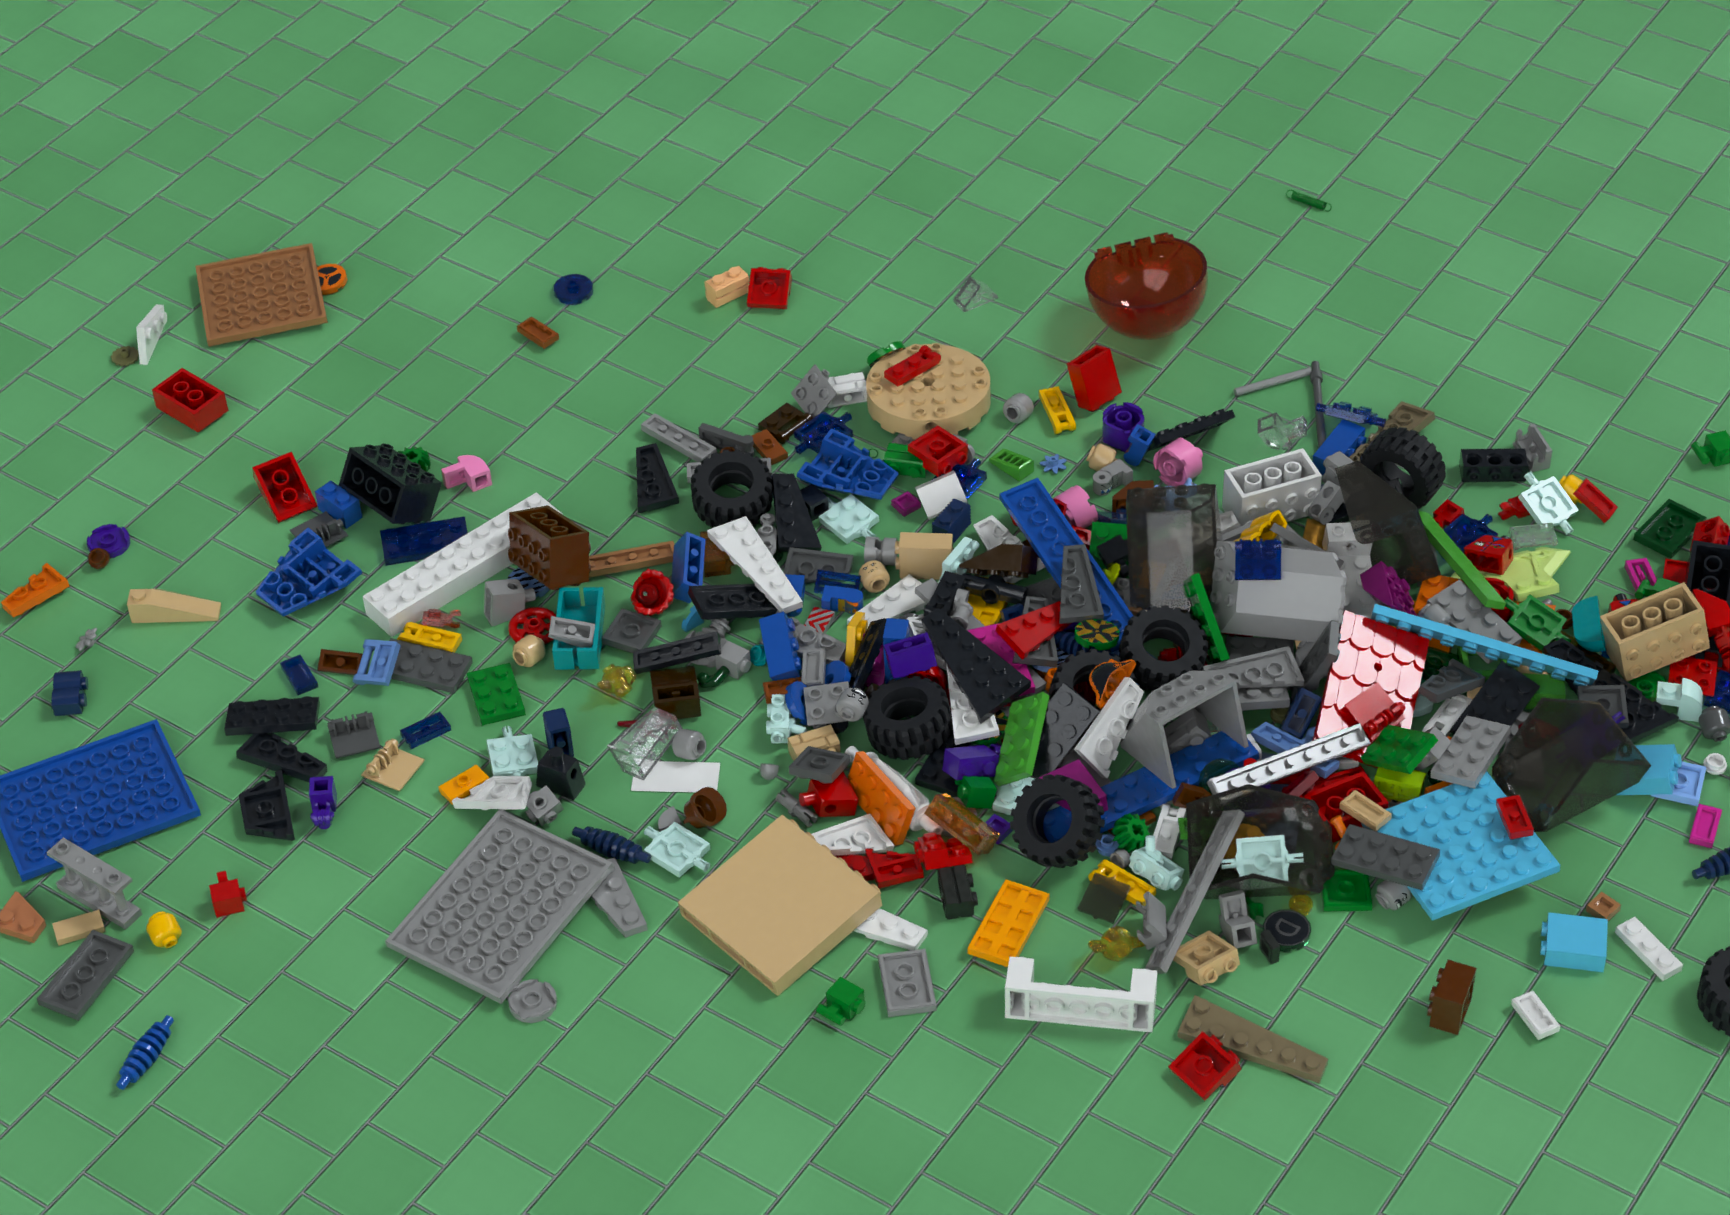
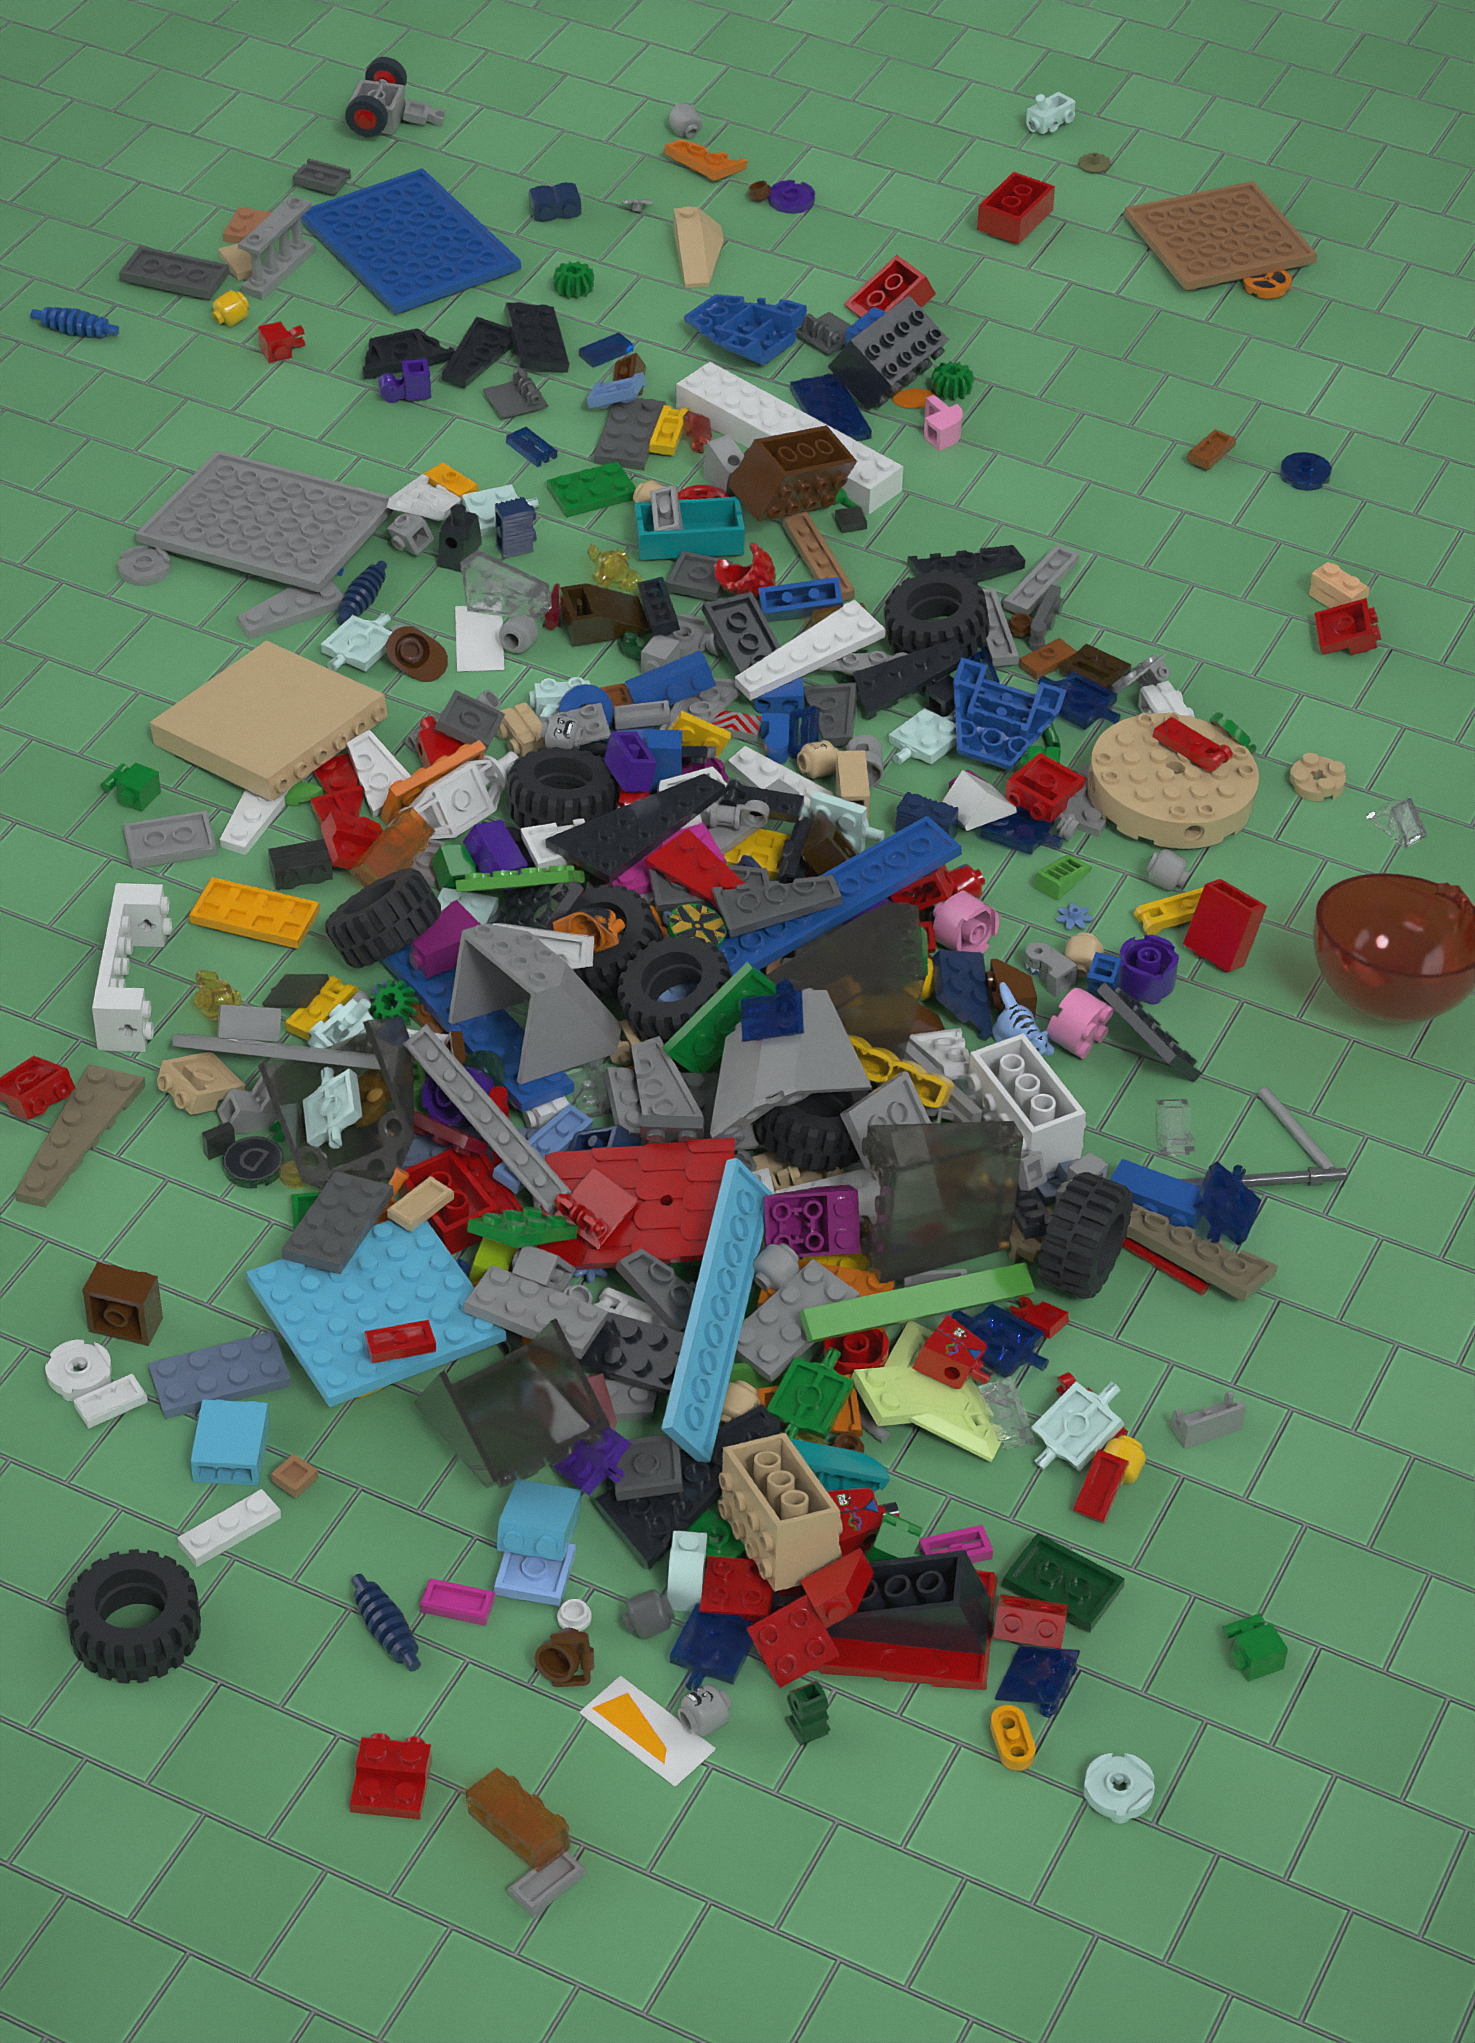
camera: 80 degrees right, 0 degrees up
white wing [136,304,167,365] -> none
tan hinge [361,738,425,791] -> none
black brick [1459,448,1528,482] -> none
none -> white plate [45,1340,112,1401]
none -> sand blue plate [148,1331,291,1419]
none -> green gear [553,261,594,299]
none -> light aqua brick [1026,92,1076,134]
none -> tan plate [1289,753,1346,802]

